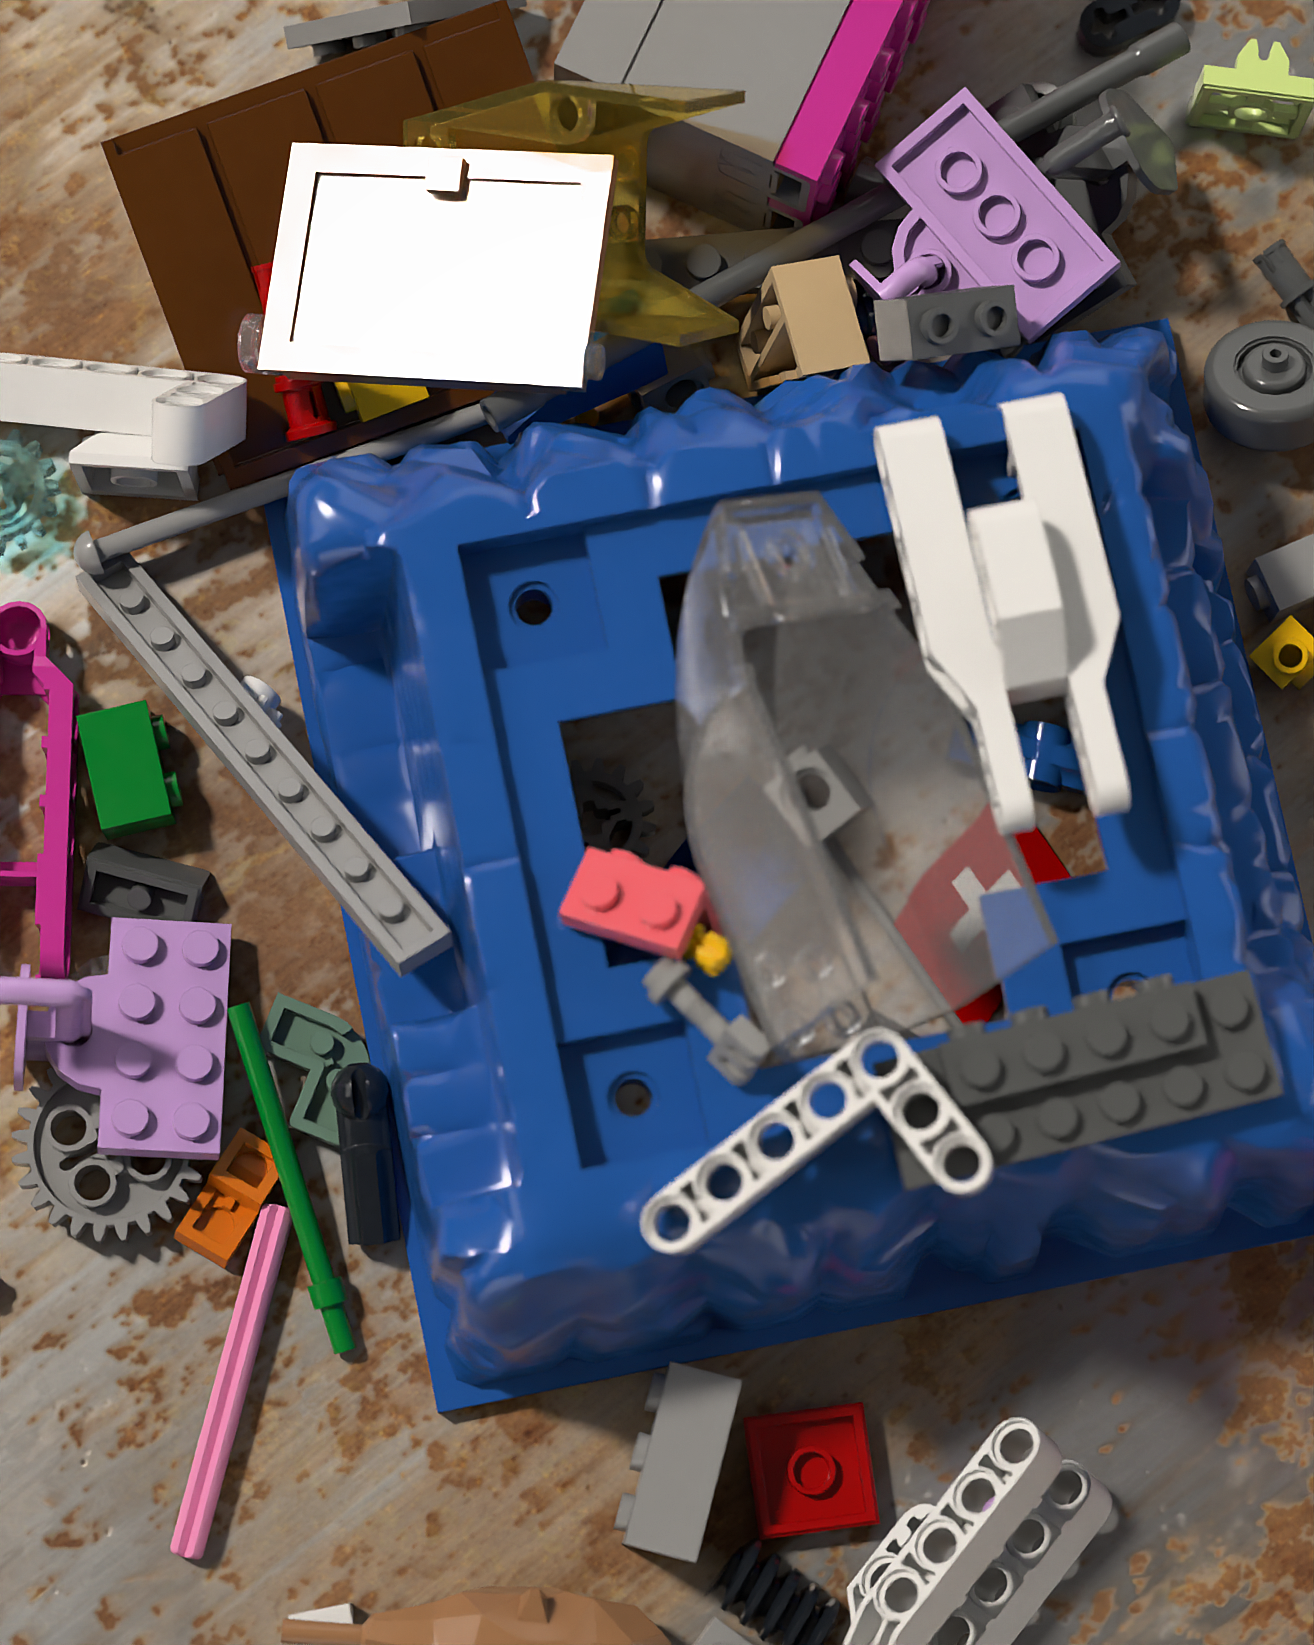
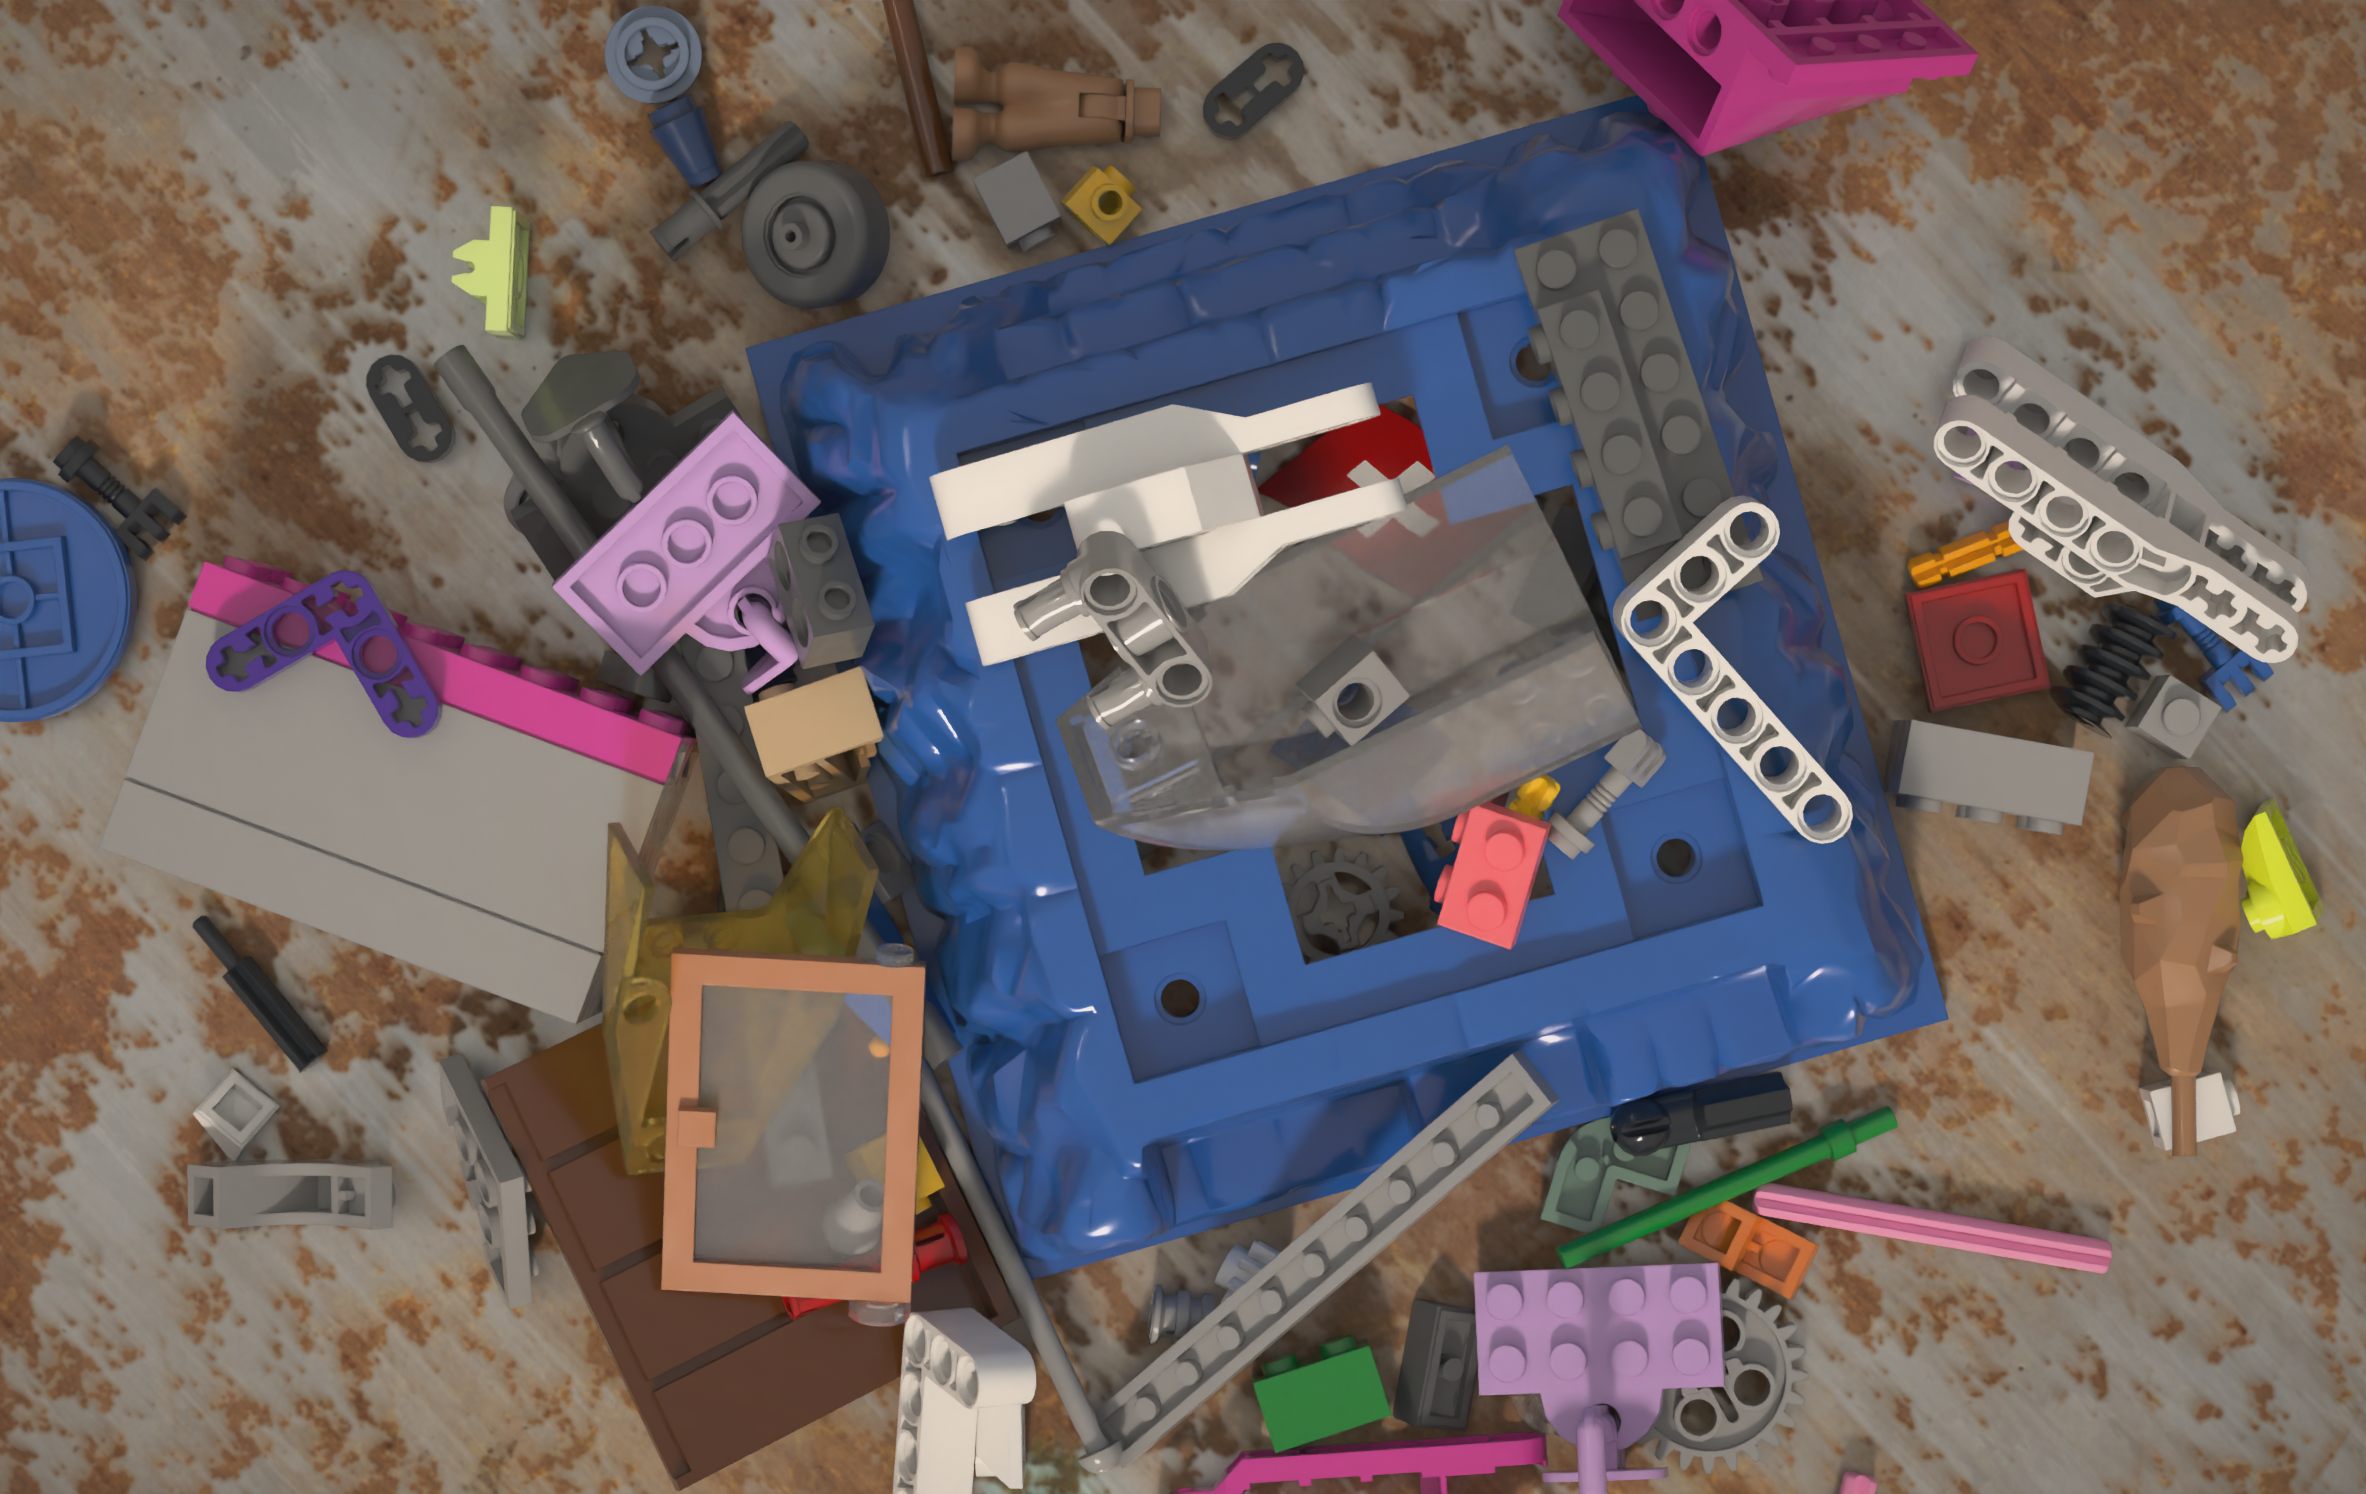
camera: 80 degrees left, 10 degrees up
none -> light grey piece [1013,531,1212,730]
none -> light grey bush [1147,1284,1215,1346]
none -> light orange axle [1907,520,2023,589]

